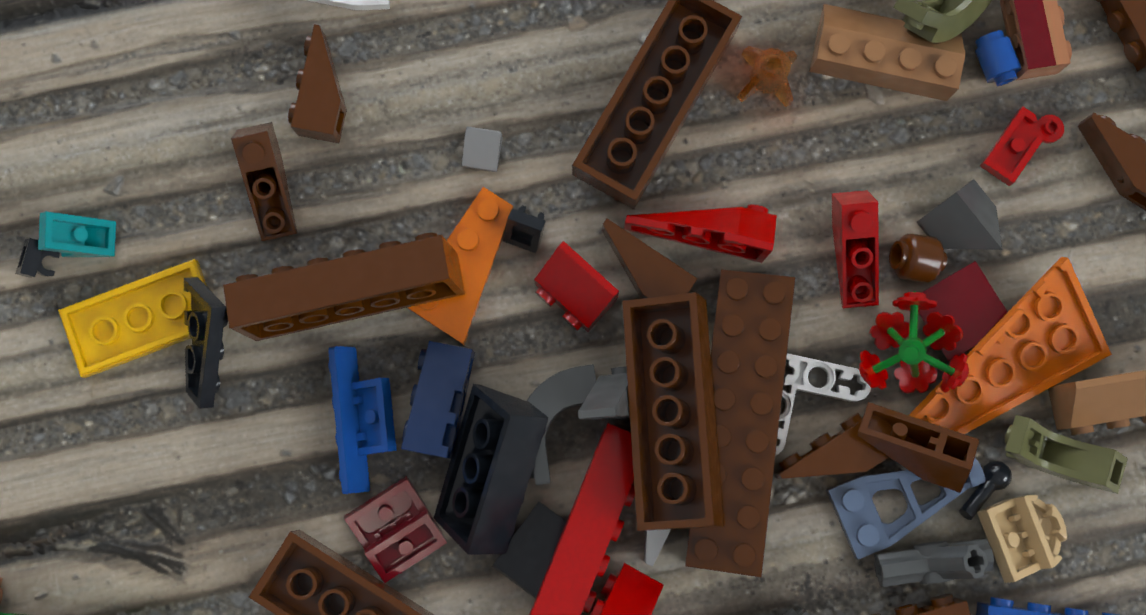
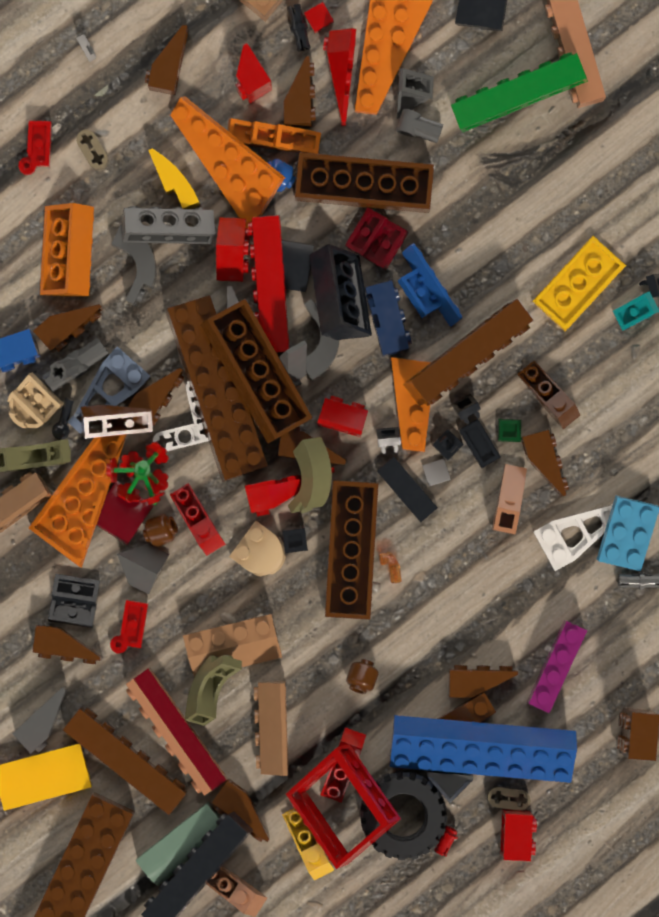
camera: 155 degrees right, 5 degrees up
black wing [184,277,228,409] -> none
clear orange brick [737,46,798,107] -> none
blue brick [975,30,1022,86] -> none
none -> black slope [48,574,100,628]
none -> tan slope [229,521,286,577]
none -> black plate [283,528,308,553]
none -> olive arch [288,437,332,513]
none -> black tile [377,457,438,523]
none -> clear orange arm [379,551,402,584]
none -> black tile [432,429,464,461]
none -> black tile [451,394,481,424]
none -> black tile [458,419,501,469]
none -> nougat slope [492,464,527,535]
none -> dark green tile [498,419,521,442]

